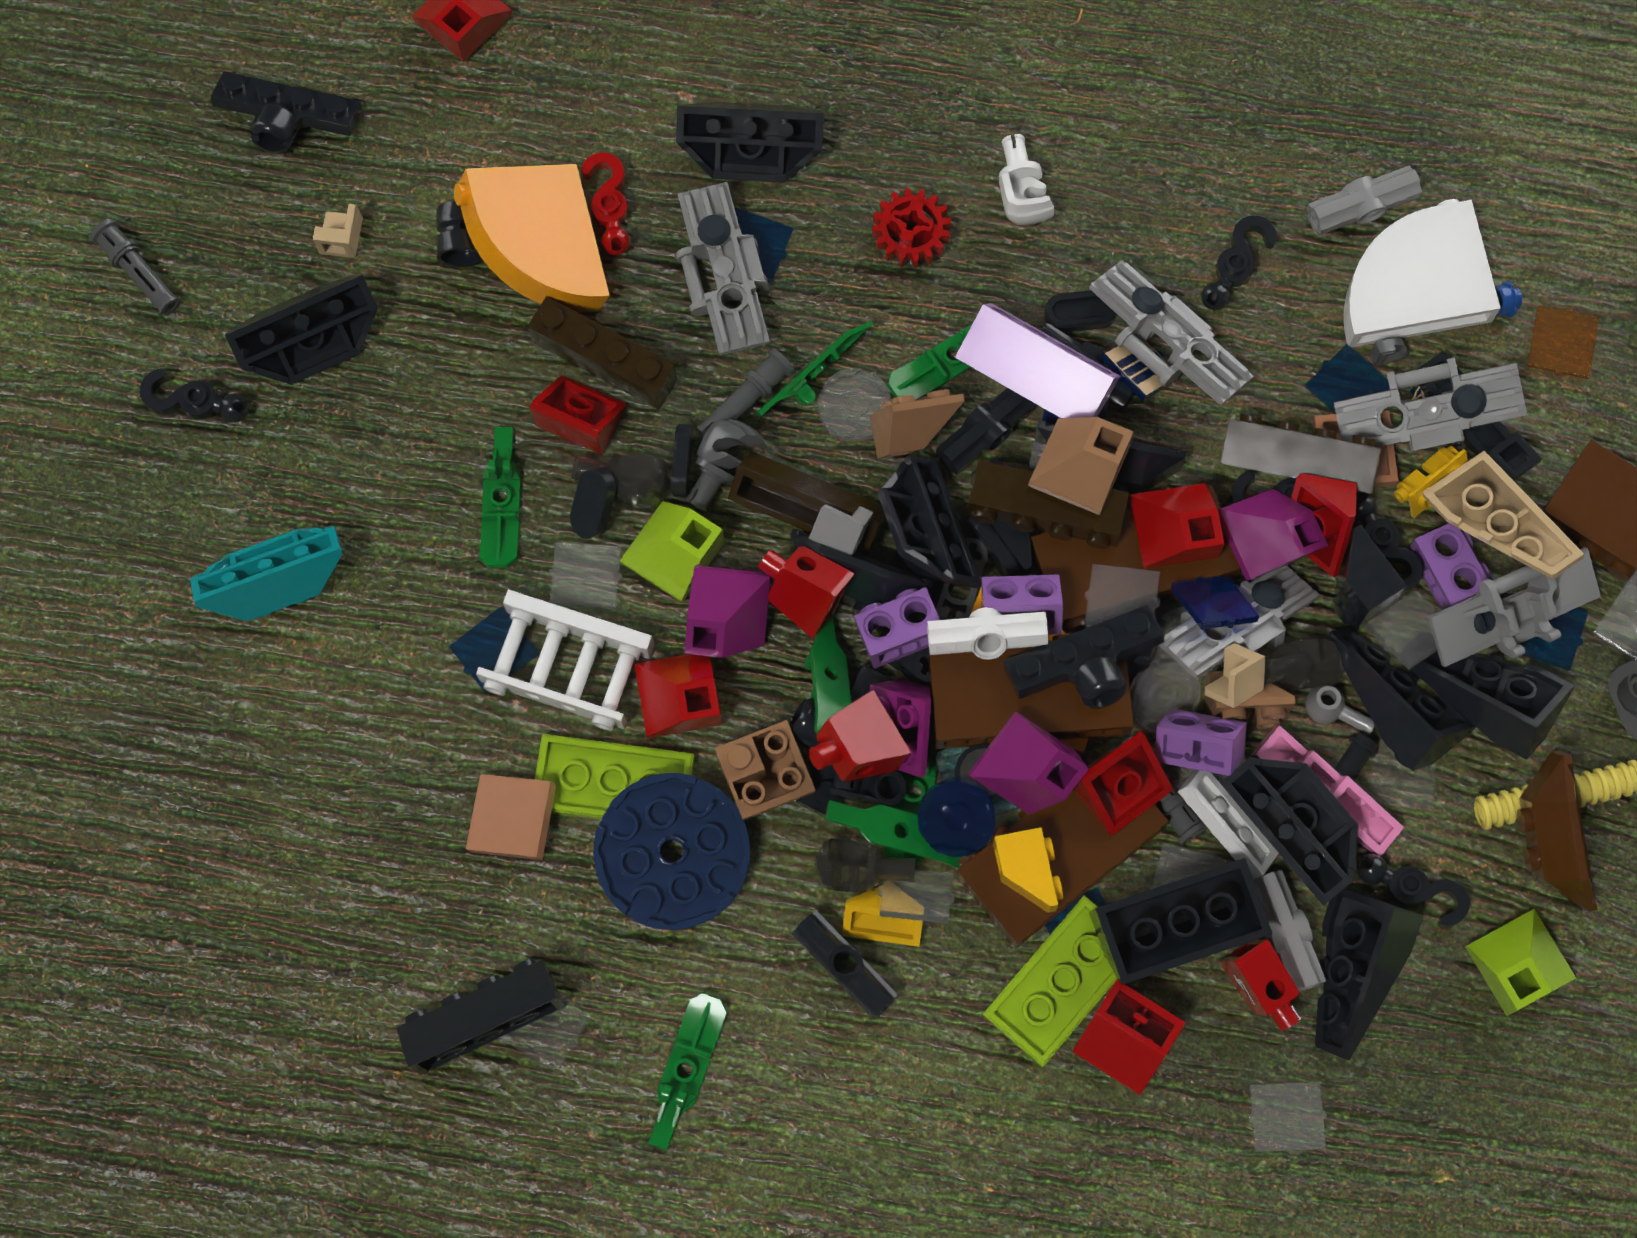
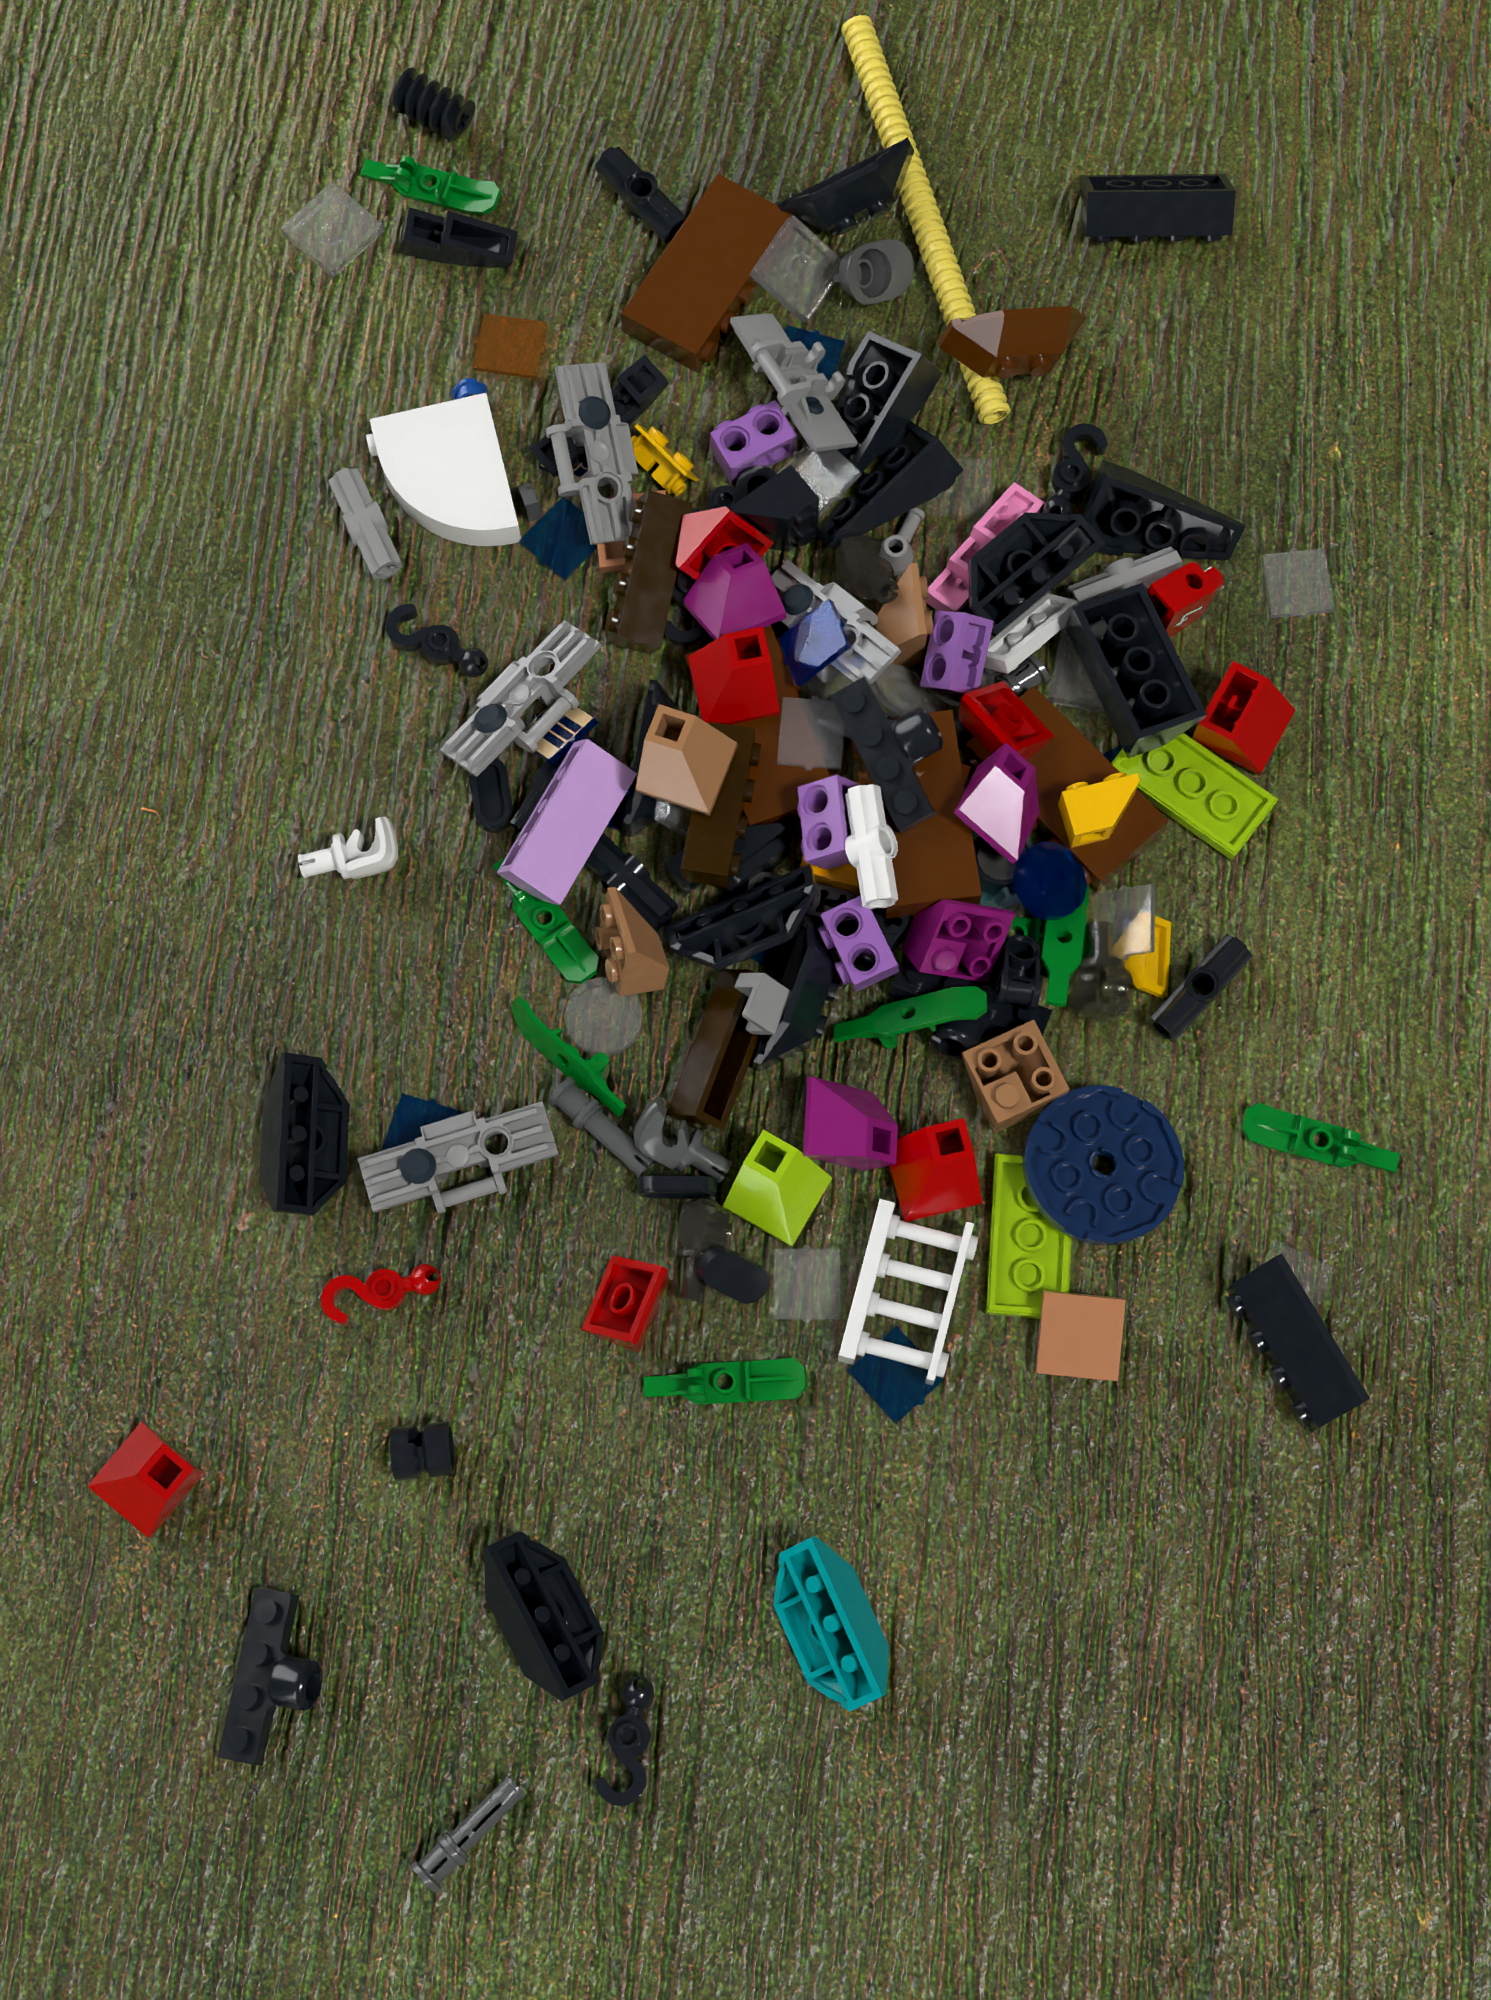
camera: 95 degrees left, 0 degrees up
tan panel [312,204,363,258] -> none
light orange brick [454,164,610,313] -> none
dark brown brick [527,296,678,410] -> none
red torso [758,546,854,639] -> none
torso [809,691,911,782] -> none
red gear [872,188,951,268] -> none
tan panel [1205,643,1265,708] -> none
black pin [1333,733,1378,782] -> none
tan wedge [1422,451,1584,579] -> none
lime slope [1465,909,1576,1016] -> none

